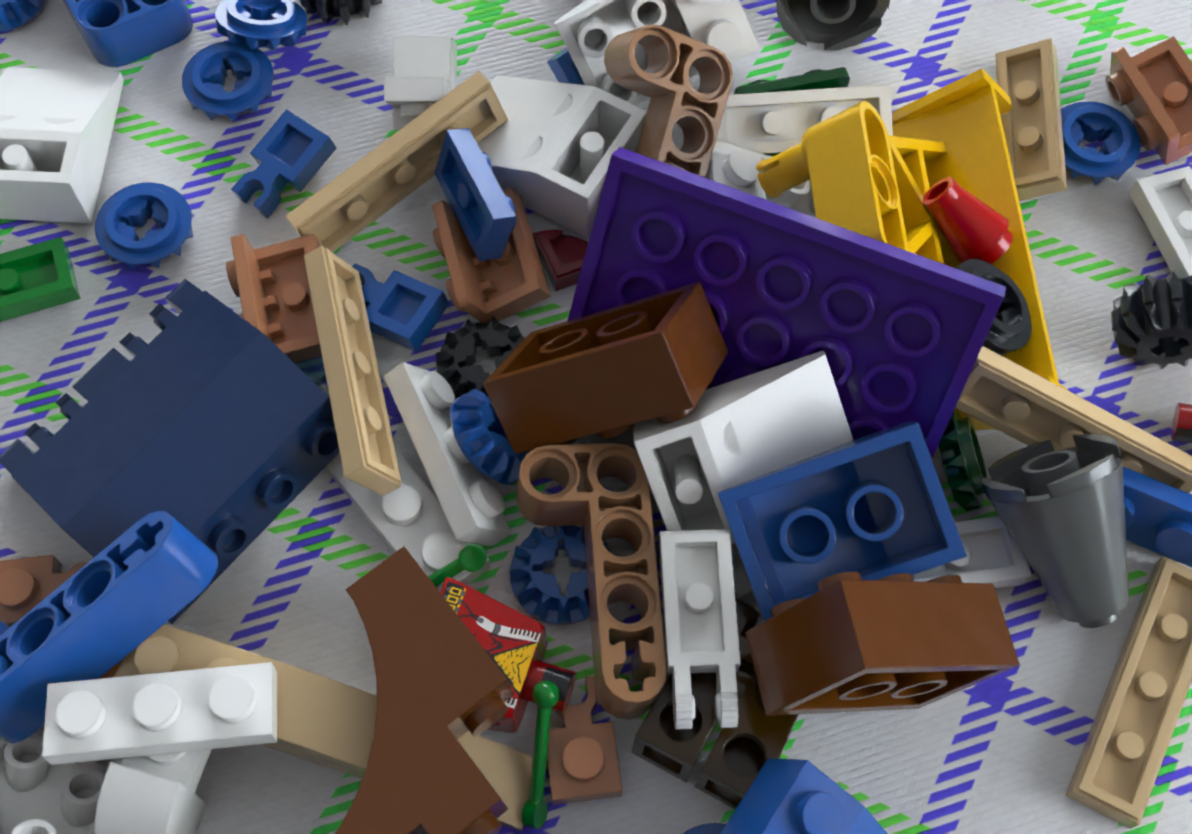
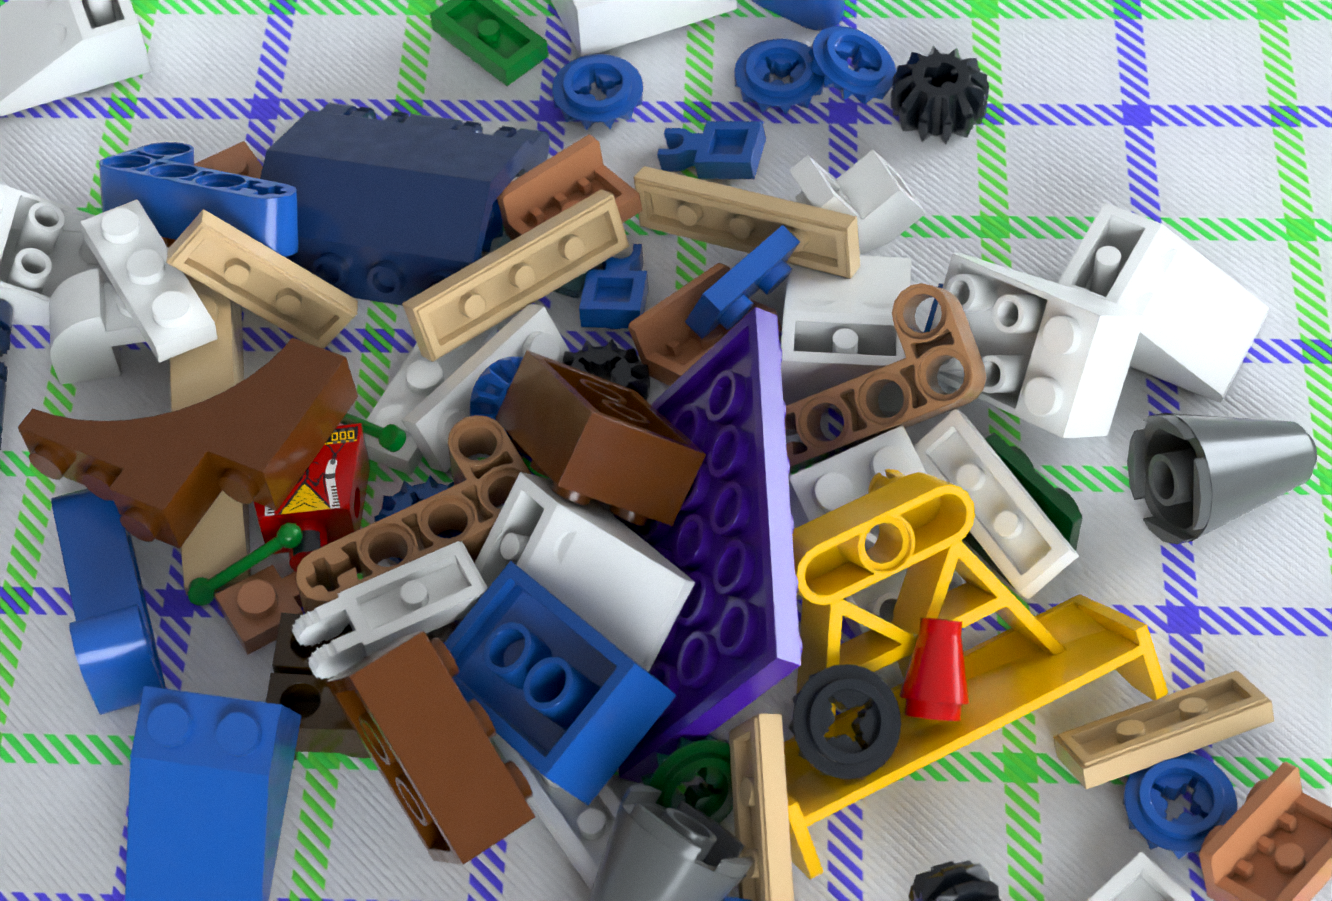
camera: 70 degrees right, 10 degrees down
none -> tan tile [166,209,358,349]

